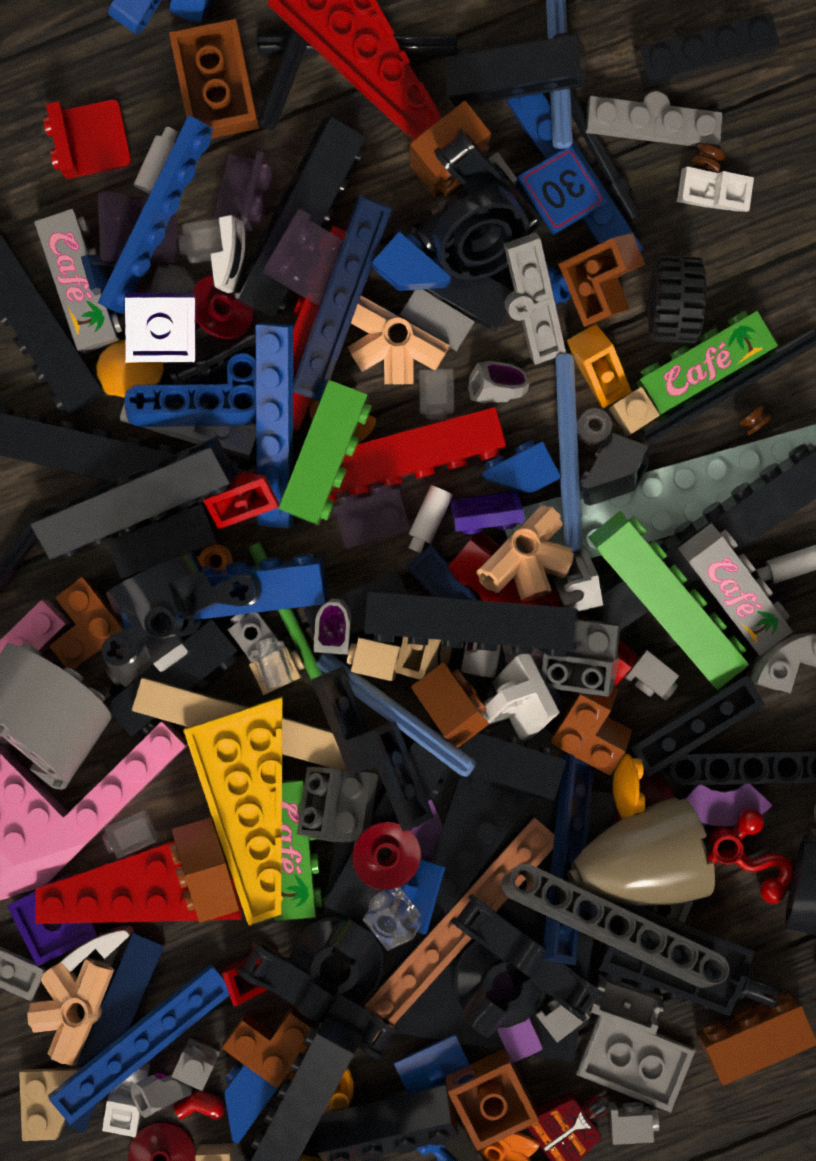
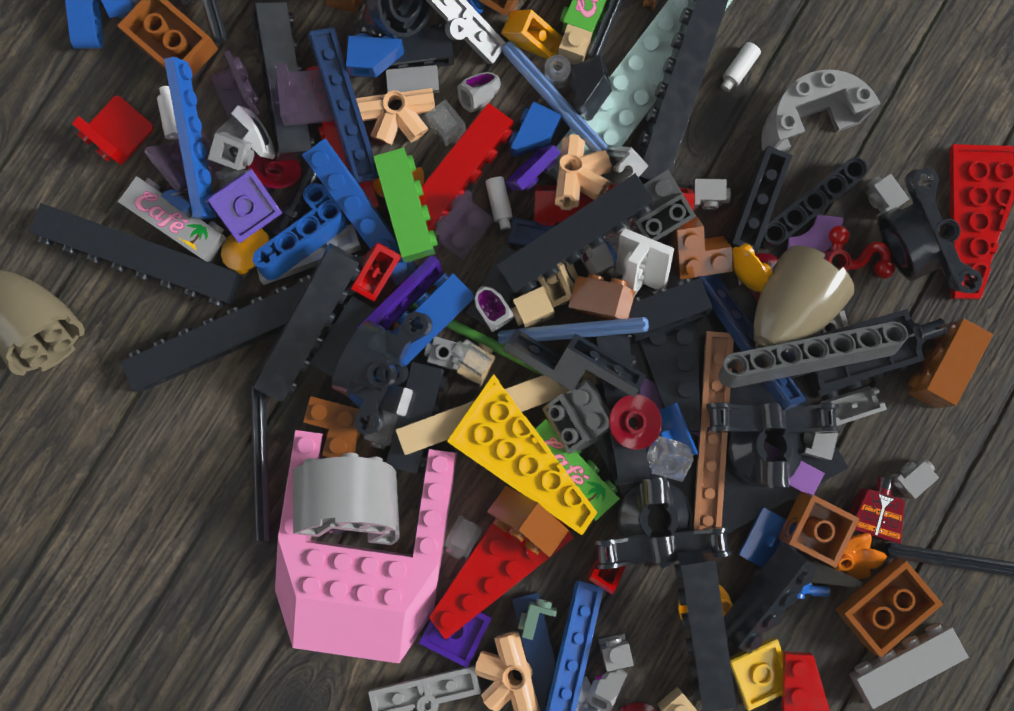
camera: 35 degrees left, 5 degrees down
white slope [61,925,134,972] -> none
red arm [173,1090,225,1120] -> none
dark orange brick [222,1005,320,1089] -> none
blue slope [224,1062,277,1144] -> none
light grey tile [576,1015,696,1113] -> none
bright green brick [588,511,749,691] -> none
light grey brick [678,523,793,656] -> none
none -> light grey brick [208,132,254,170]
none -> dark purple tile [357,255,443,330]
none -> sand green bracket [518,599,557,640]

